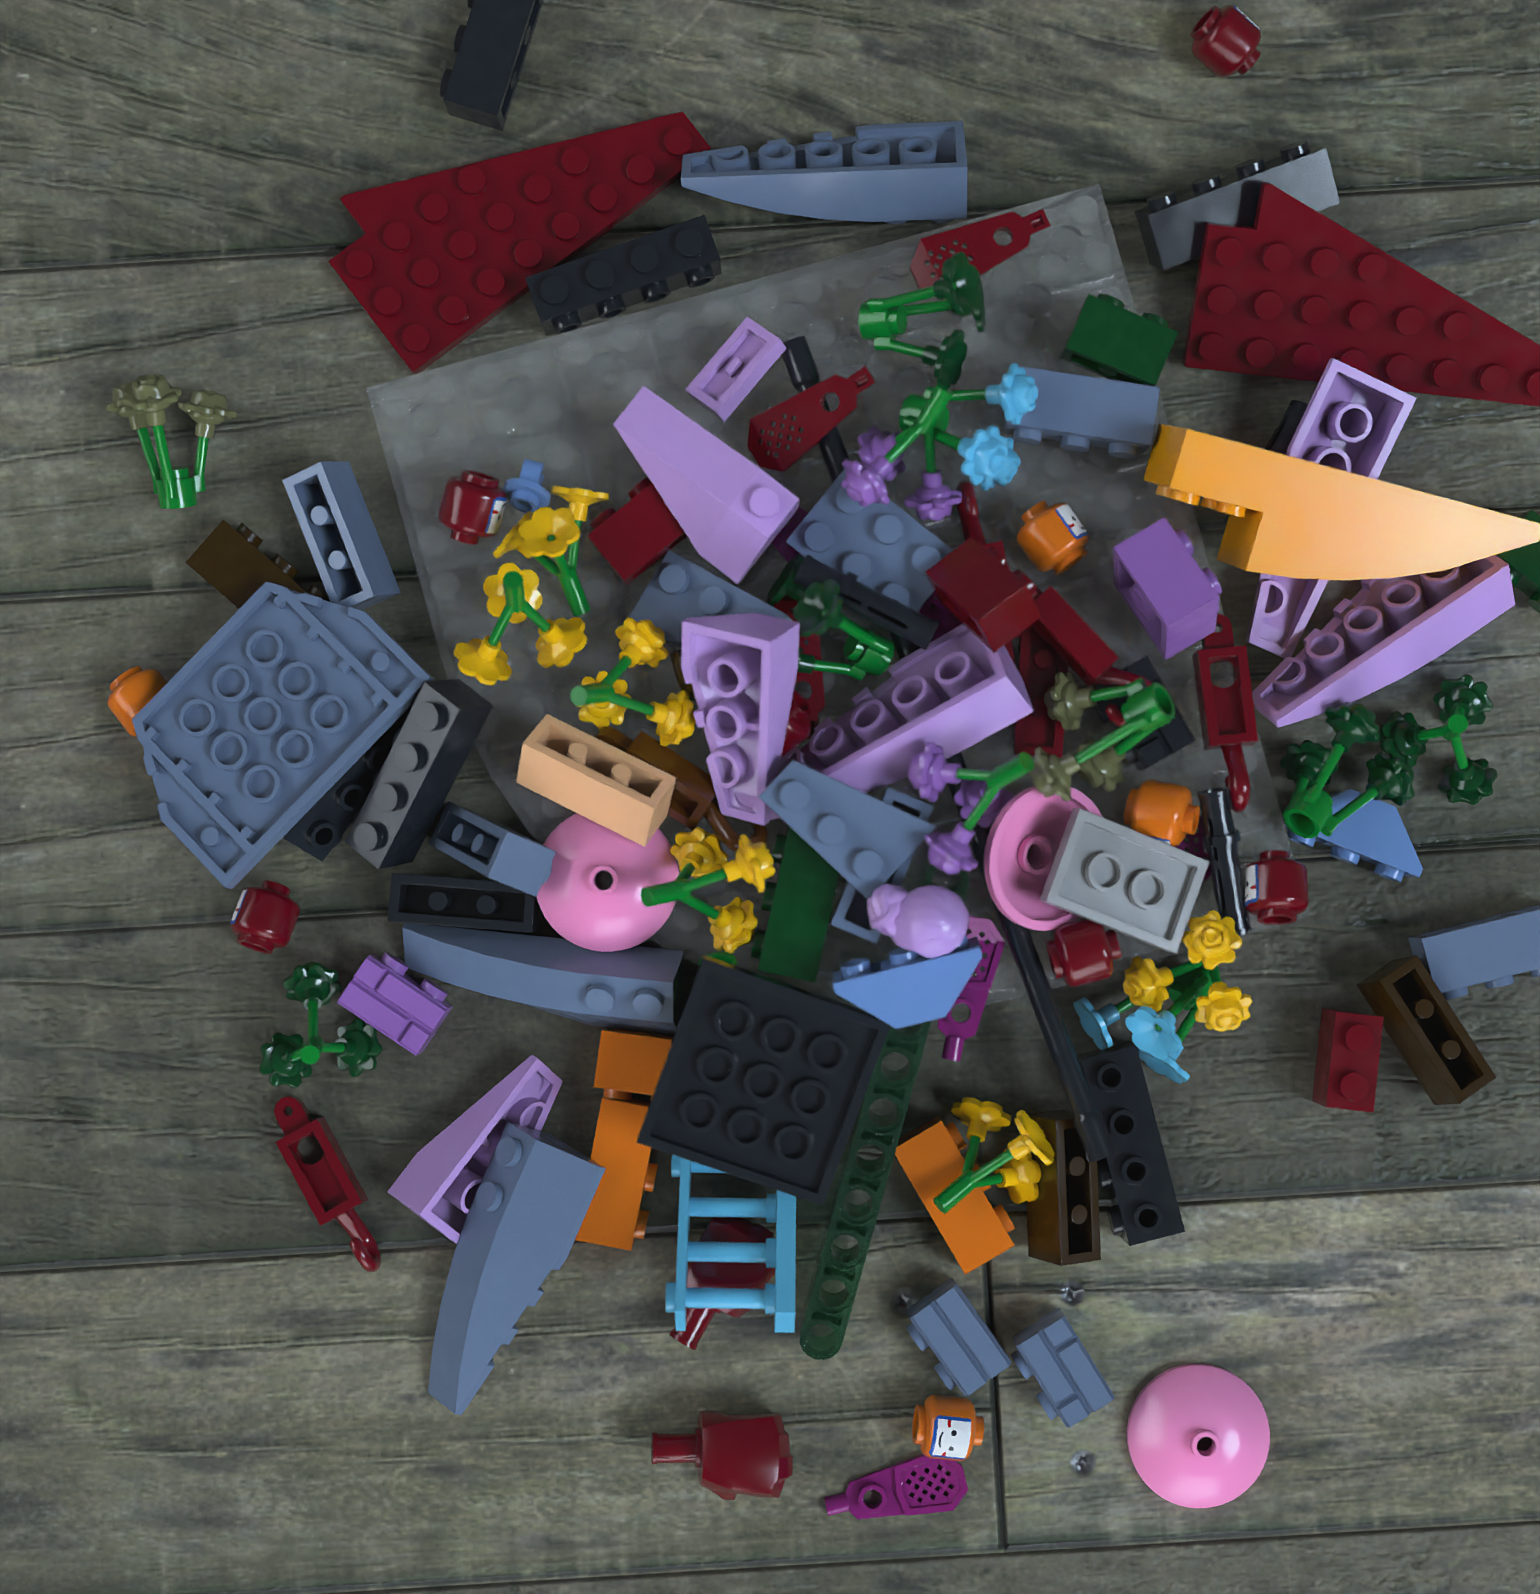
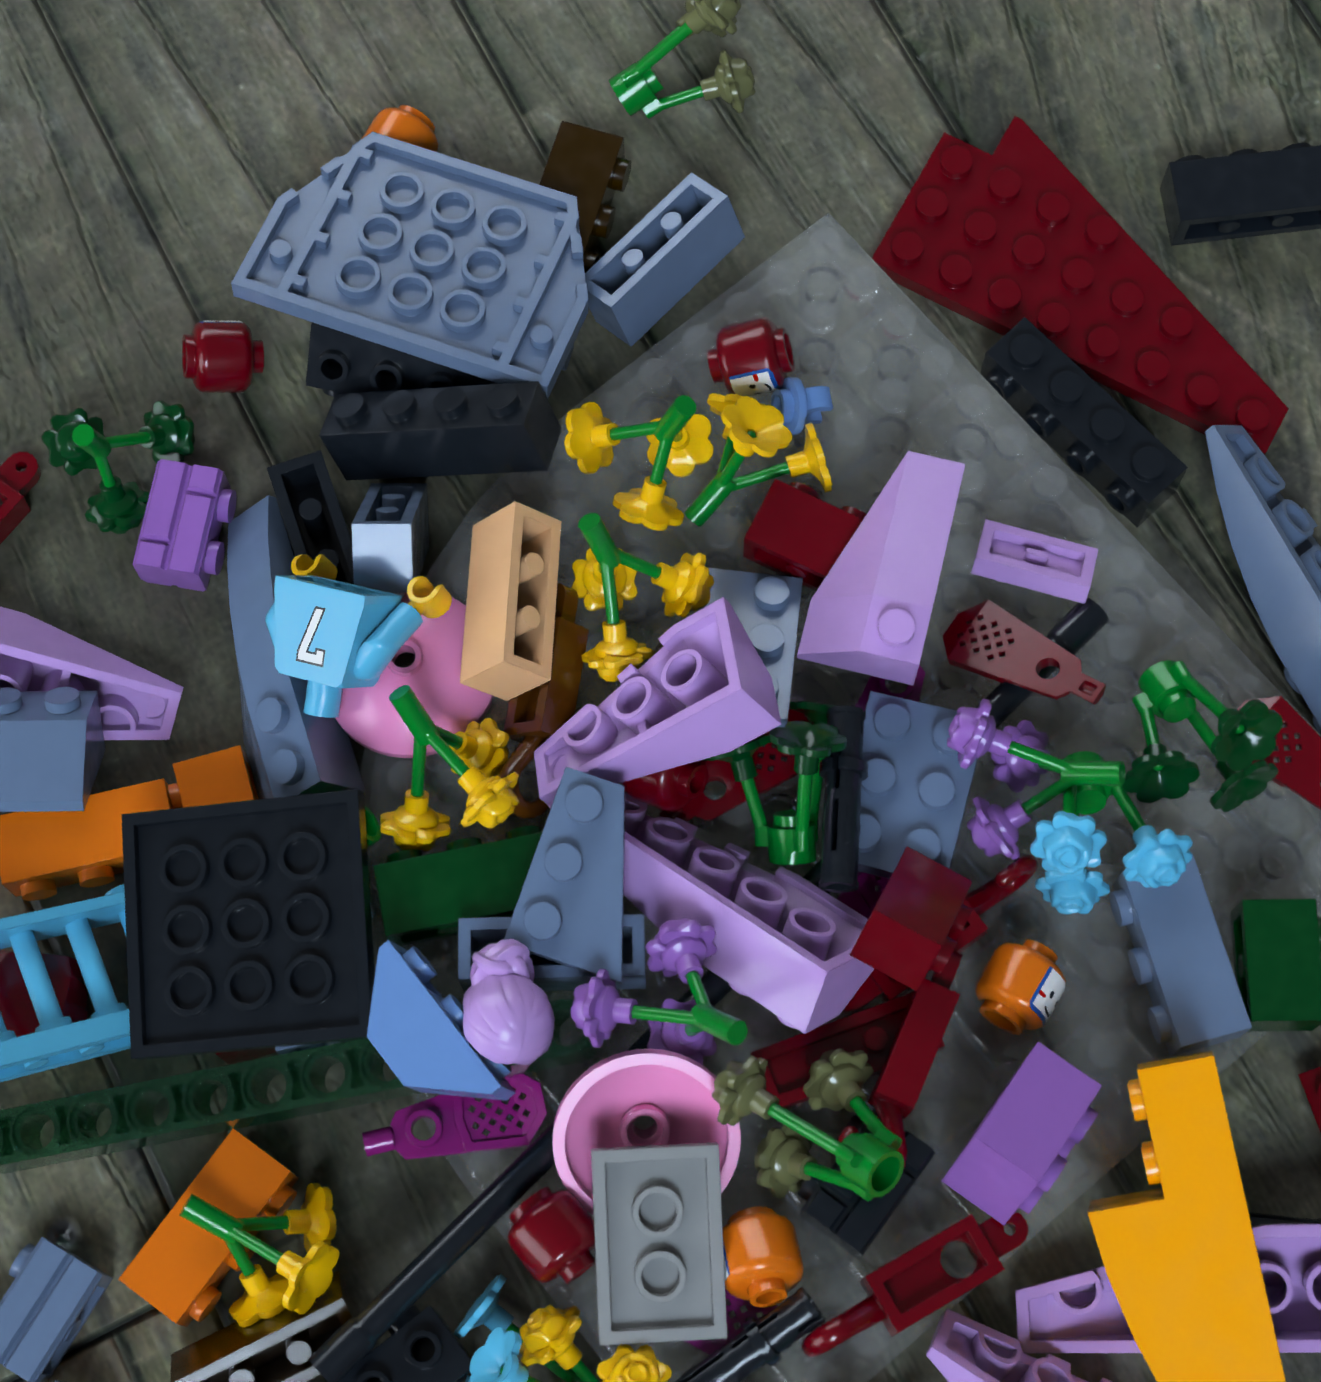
camera: 70 degrees right, 15 degrees down
none -> medium azure torso [265,554,452,718]

